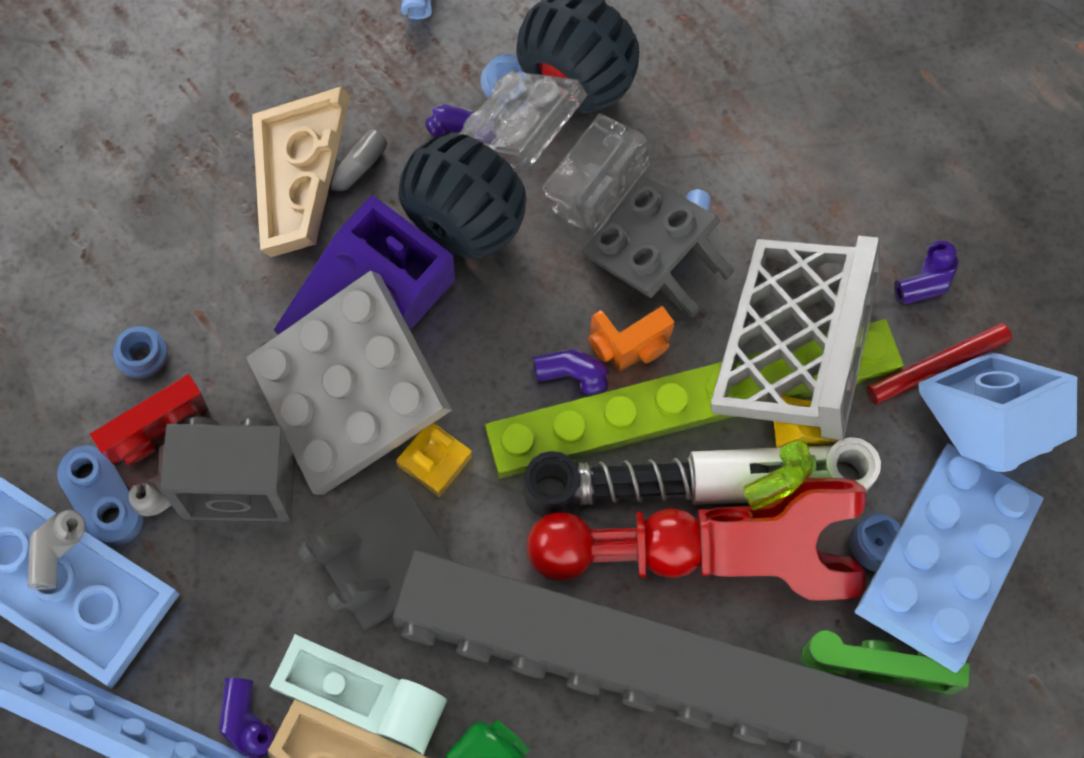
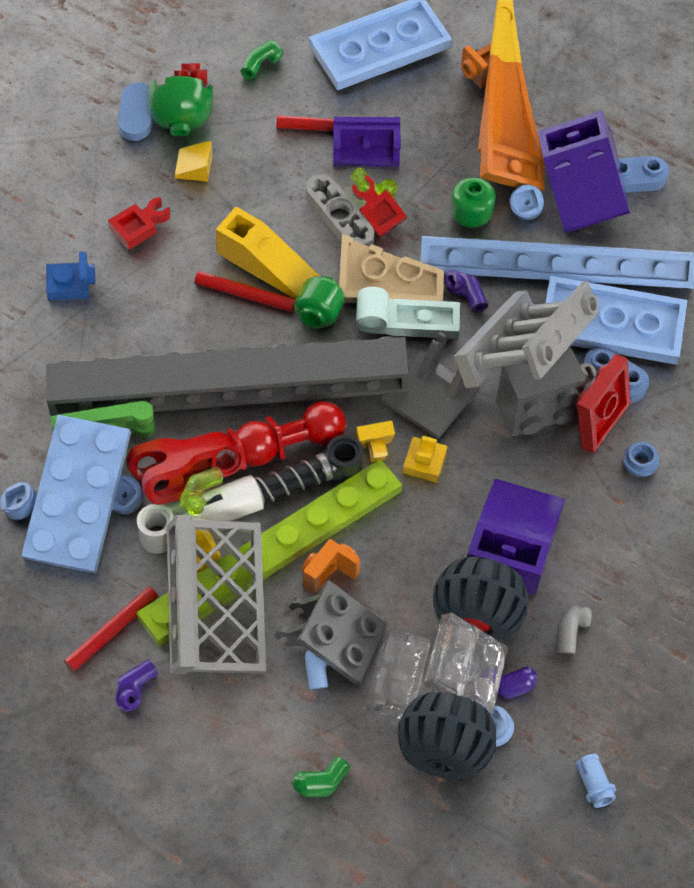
camera: 160 degrees right, 10 degrees down
light grey arm [27,510,86,590] -> none
light grey plate [246,271,452,495] -> none
tan wing [252,86,351,257] -> none
dark purple arm [532,349,609,396] -> none
light blue slope [919,351,1077,472] -> none
none -> medium blue tile [0,482,37,520]
none -> green arm [292,756,351,798]
none -> yellow tile [353,421,395,463]
none -> light grey fence [454,281,599,388]

